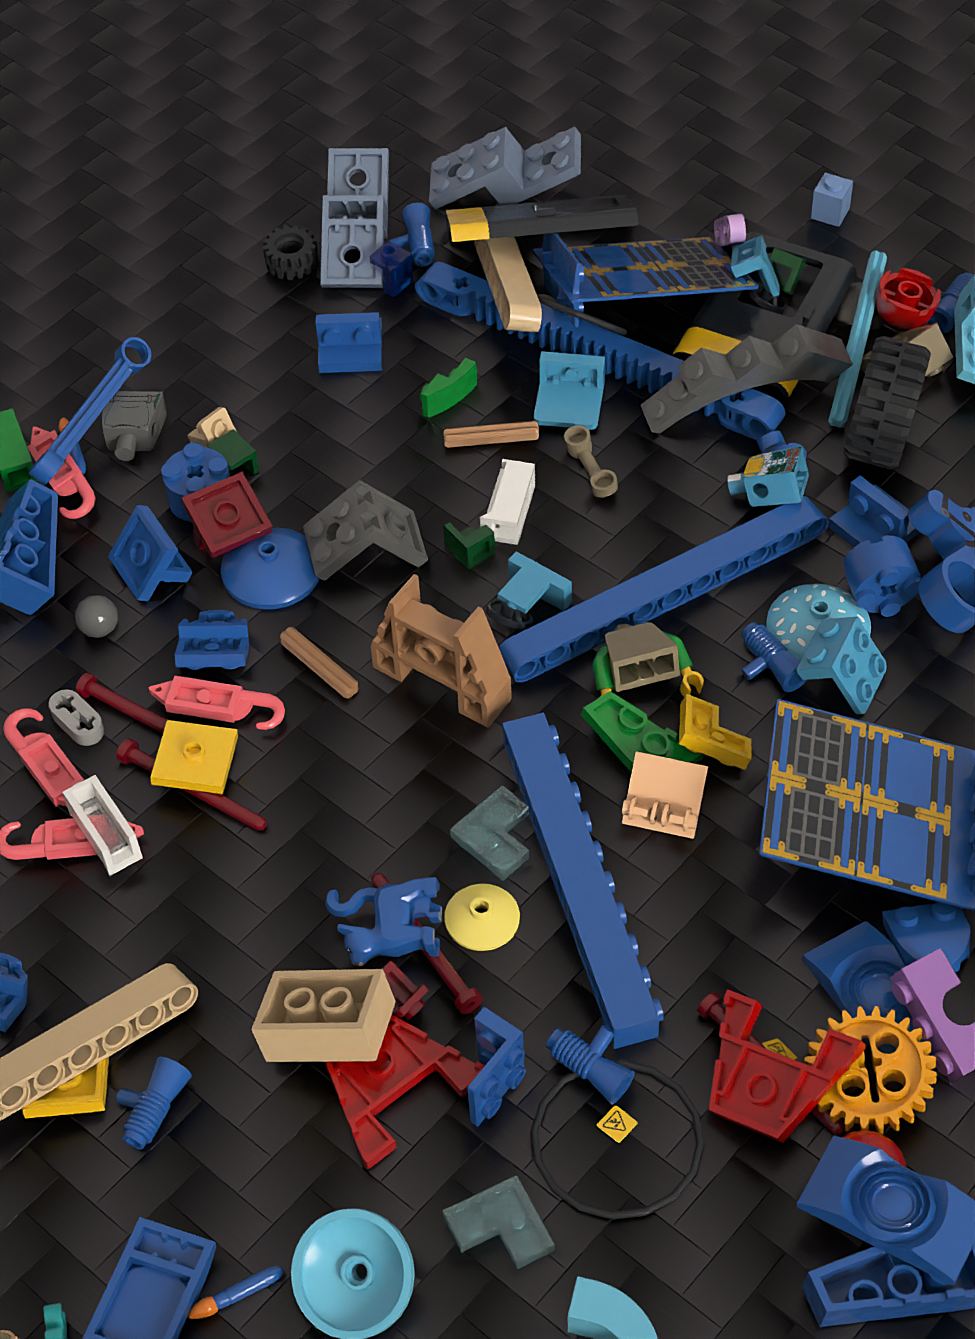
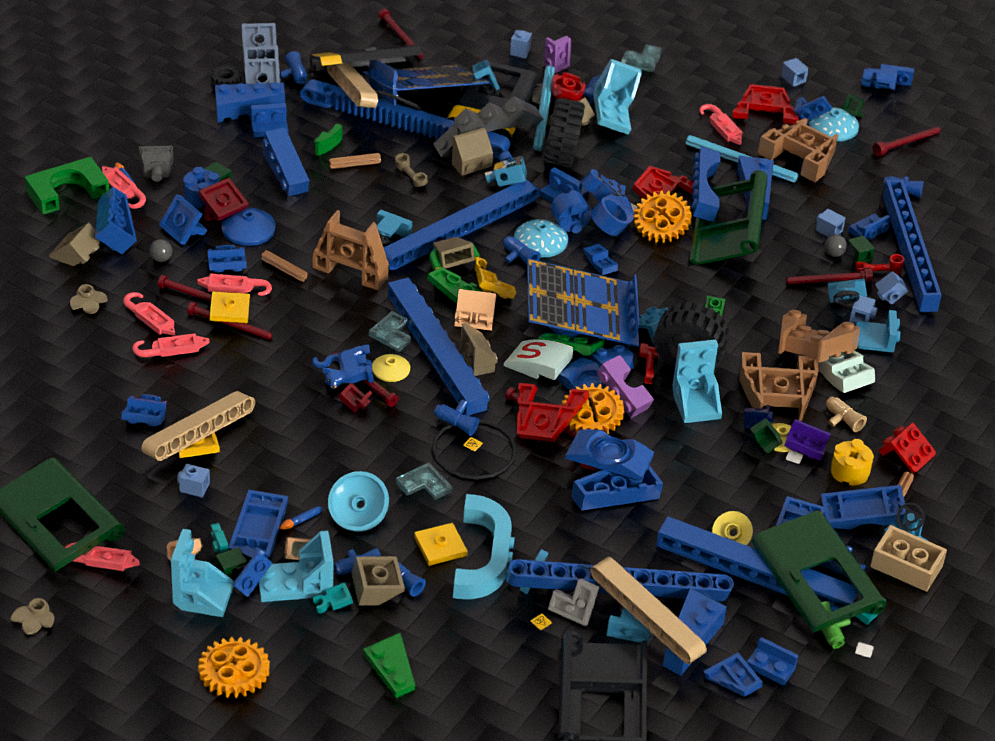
camera: 15 degrees left, 10 degrees down
blue piece [28,337,151,486] -> none
light grey beam [49,689,104,746] -> none
white window [62,775,142,876] -> none
blue piece [117,1057,192,1149] -> none
tan bracket [187,407,237,448] -> none
tan brick [251,969,396,1062] -> none
dark grey bracket [303,480,428,581] -> none
red wing [324,1015,485,1170] -> none
clear blue bracket [369,241,413,297] -> none
sand blue bracket [429,127,581,210] -> none
dark green panel [443,522,495,570] -> none
blue bracket [467,1007,526,1127] -> none
white window [480,459,535,545] -> none
dark azure bracket [534,351,605,430] -> none
lavender beam [714,214,746,247] -> none
dark green panel [769,248,807,295] -> none
dark azure bracket [796,616,887,714] -> none
none -> medium blue brick [177,464,210,497]
none -> blue wedge [215,82,285,122]
none -> blue wedge [262,128,309,196]
none -> dark red bar [378,9,423,59]
none -> dark tan slope [452,127,493,175]
none -> dark tan slope [460,323,497,376]
none -> light aqua slope [504,340,573,380]
none -> green wing [538,333,605,356]
none -> medium lavender bracket [544,36,571,73]
none -> blue slope [583,244,618,275]

